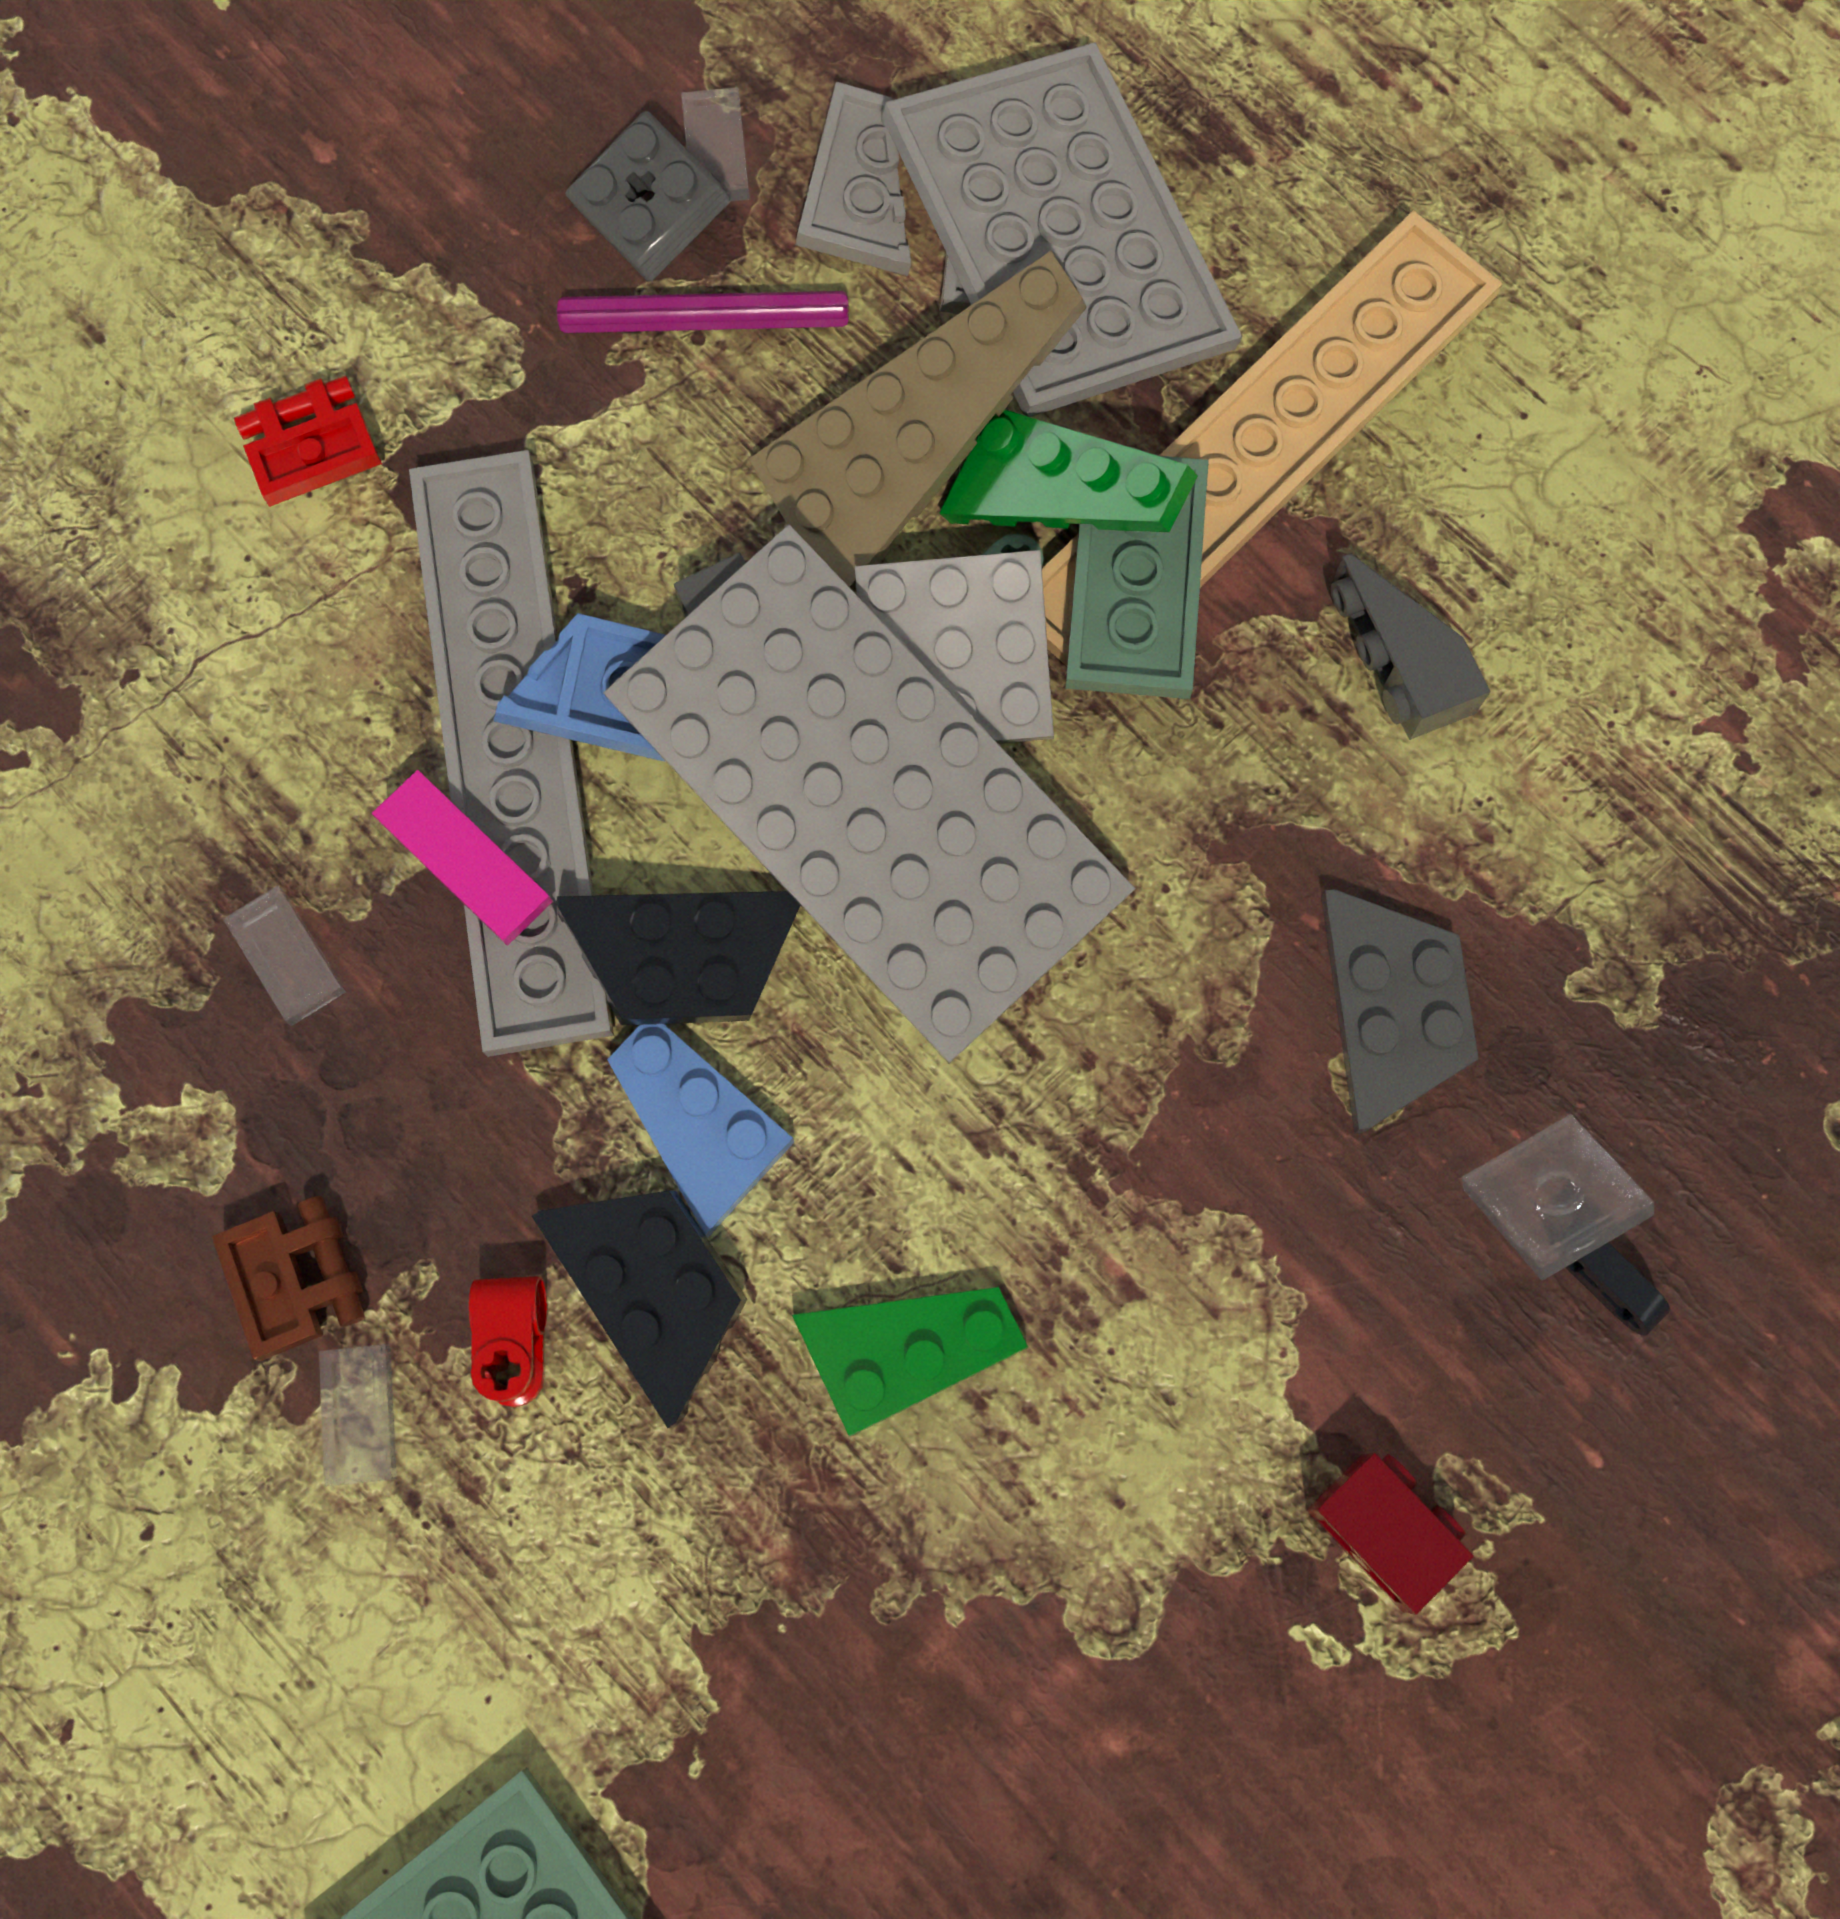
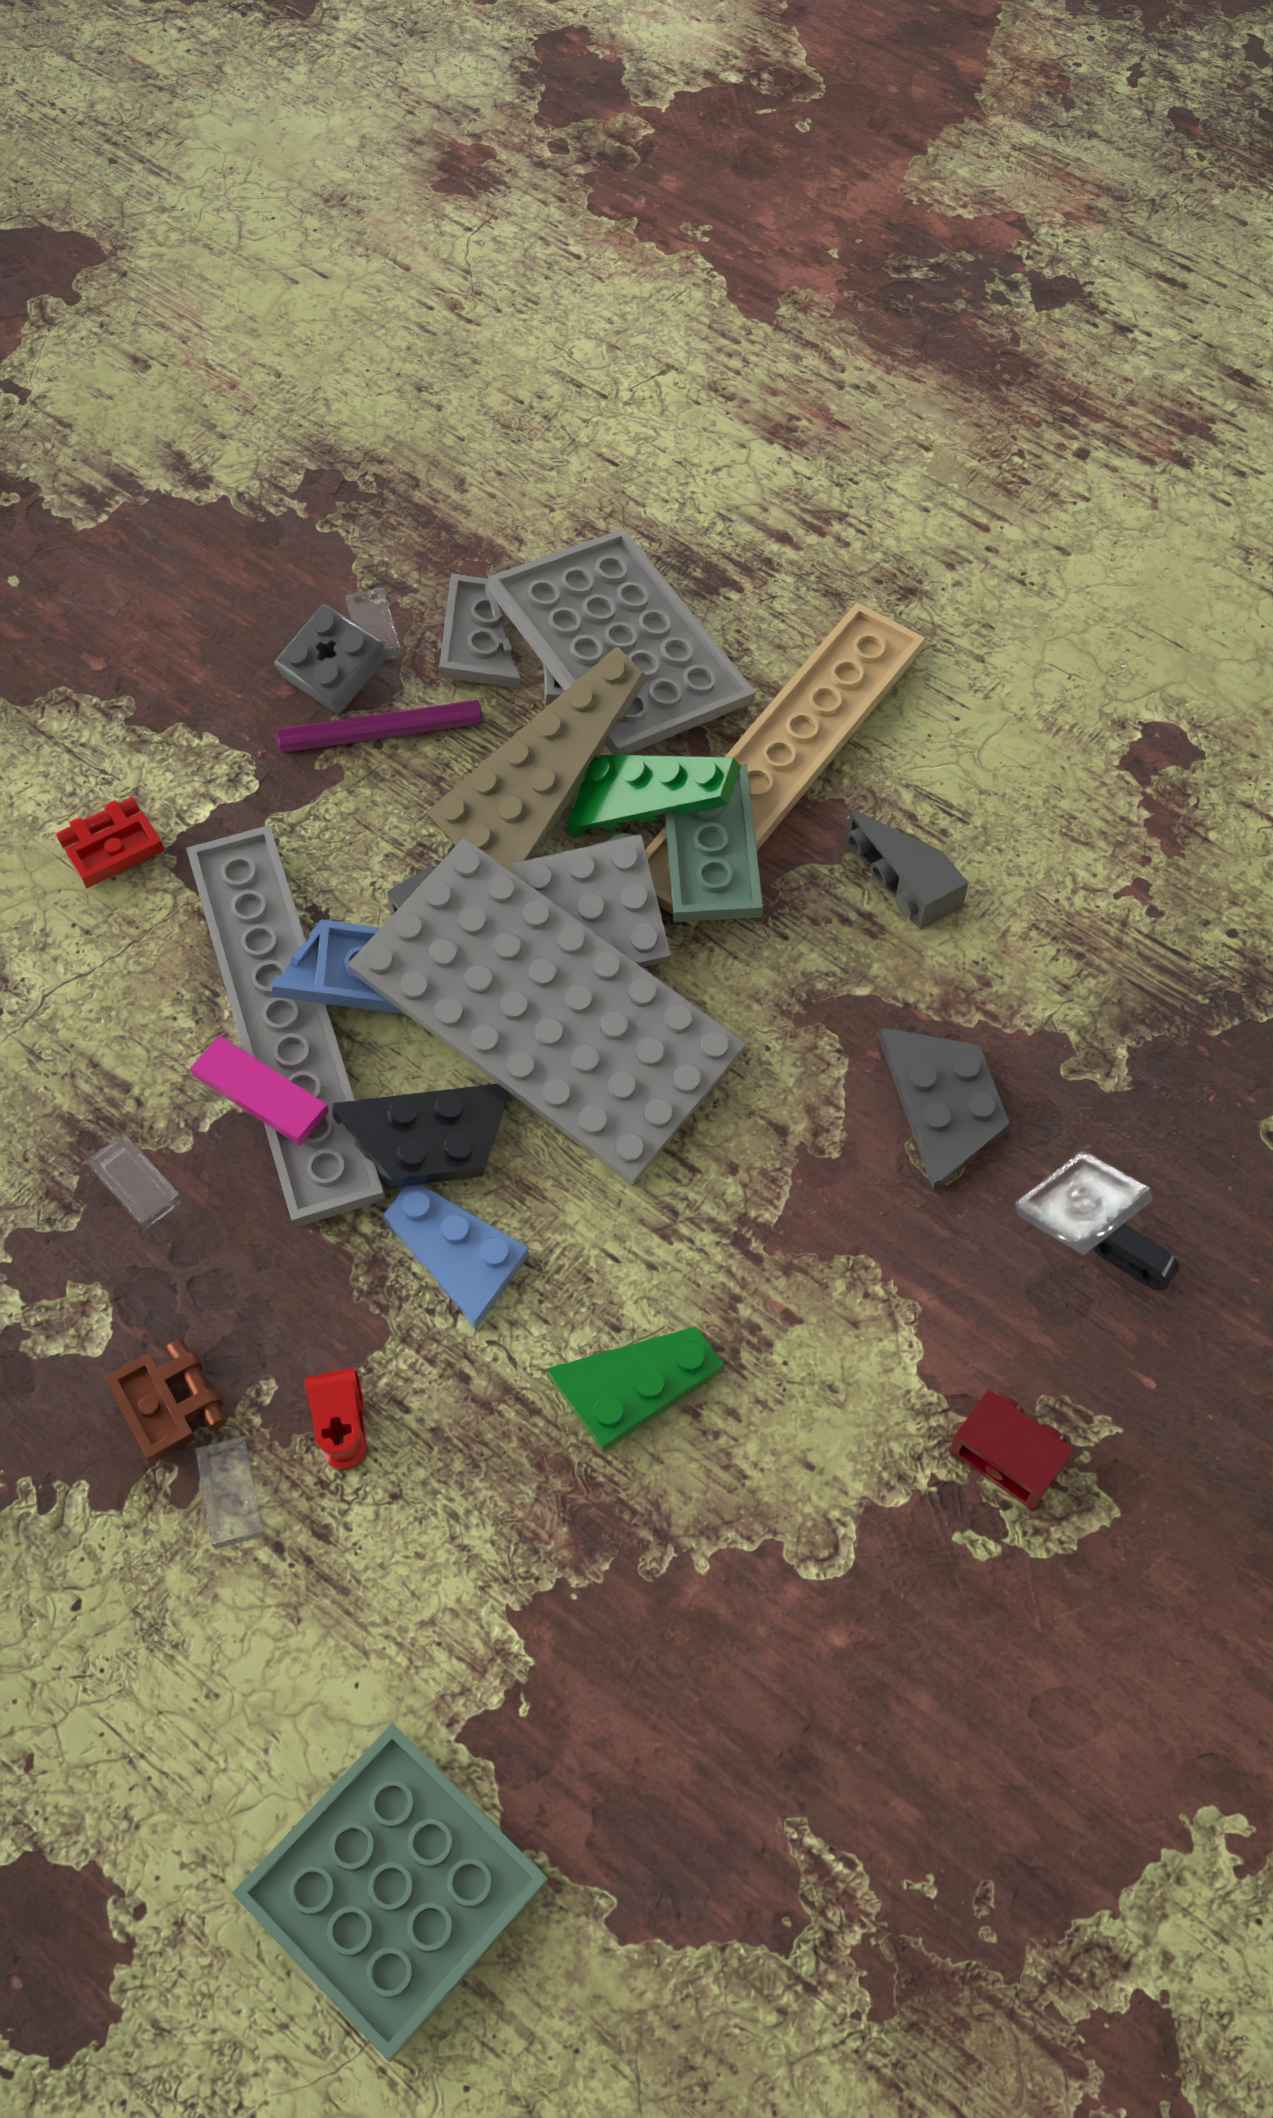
camera: 10 degrees left, 15 degrees down
black wing [532,1190,748,1428] -> none

